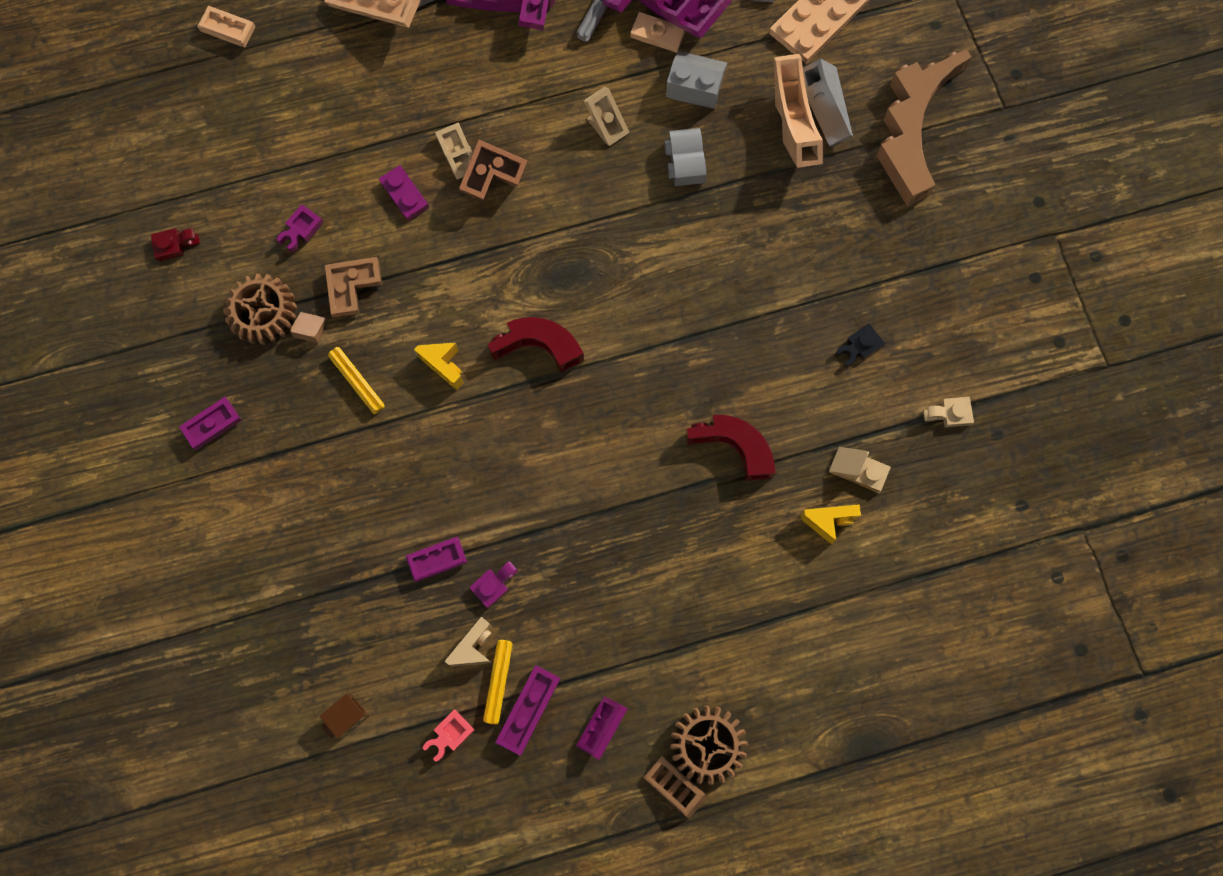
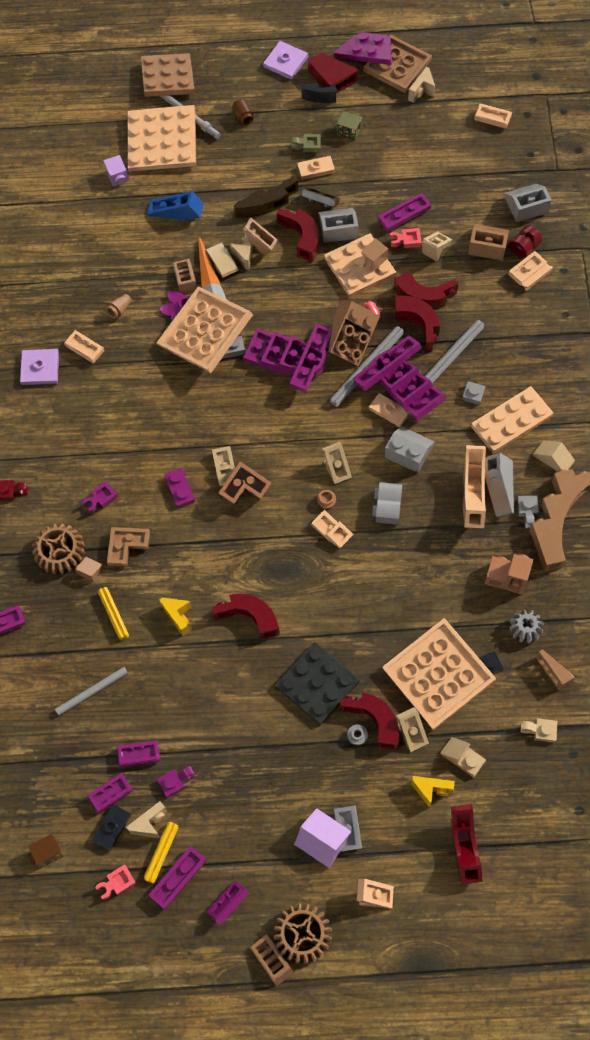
camera: 15 degrees right, 10 degrees down
none -> lavender plate [20,349,59,385]
none -> light grey bar [55,667,128,716]
none -> magenta plate [87,773,133,814]
none -> black plate [91,804,132,852]
none -> pearl dark grey plate [275,642,360,726]
none -> lavender slope [294,809,352,868]
none -> light nougat slope [310,510,353,548]
none -> nougat plate [317,490,336,509]
none -> light grey plate [334,806,362,851]
none -> light grey plate [347,725,368,745]
none -> light nougat slope [357,879,394,908]
none -> light nougat plate [382,618,496,731]
none -> tan slope [396,707,429,752]
none -> dark red arch [450,804,483,885]
none -> nougat brick [485,554,533,595]
none -> light grey gear [509,609,544,644]
none -> light grey plate [517,496,539,529]
none -> tan slope [533,440,575,471]
none -> medium nougat slope [536,649,575,690]

